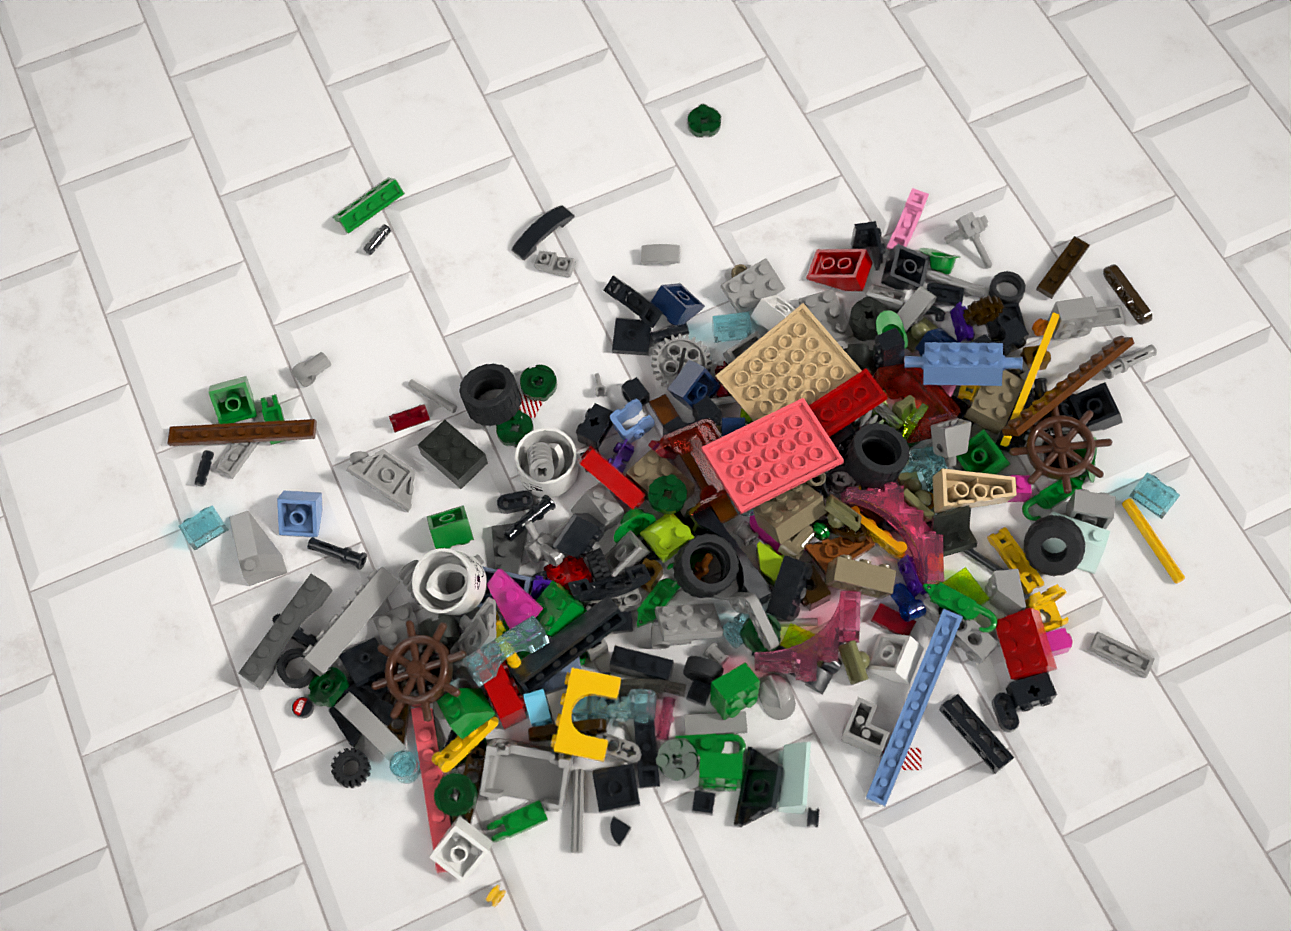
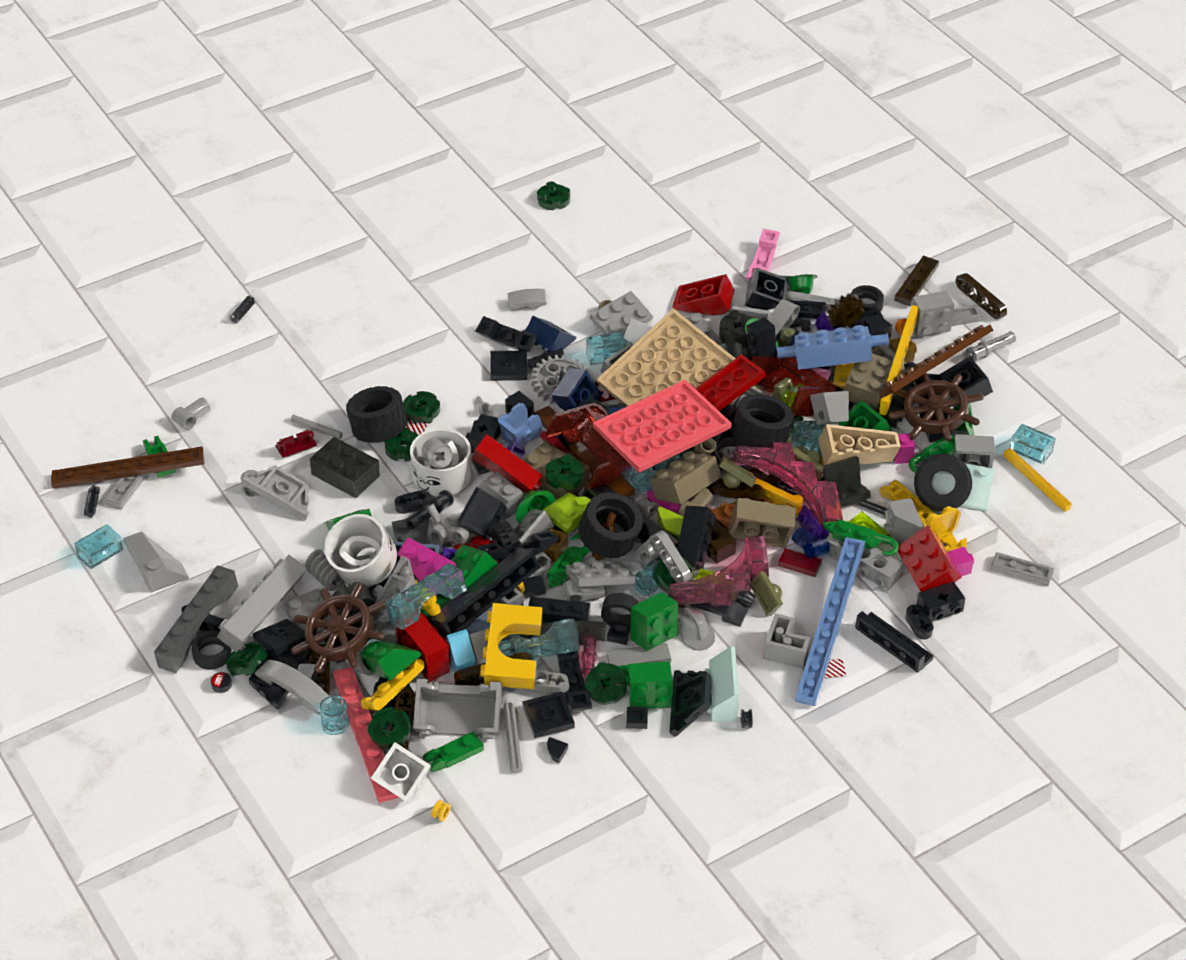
camera: 10 degrees left, 20 degrees down
green slope [208,376,257,424] -> none
medium blue slope [277,490,323,537] -> none
black pin [307,537,367,570] -> none
black tyre [331,748,371,788] -> none
green fence [333,177,405,234] -> none
black slope [511,205,575,261] -> none
light grey slope [534,251,576,277] -> none
green plate [812,523,830,541] -> none
black bracket [851,221,886,271] -> none
white slope [866,633,924,684] -> none
light grey piece [944,212,992,268] -> none

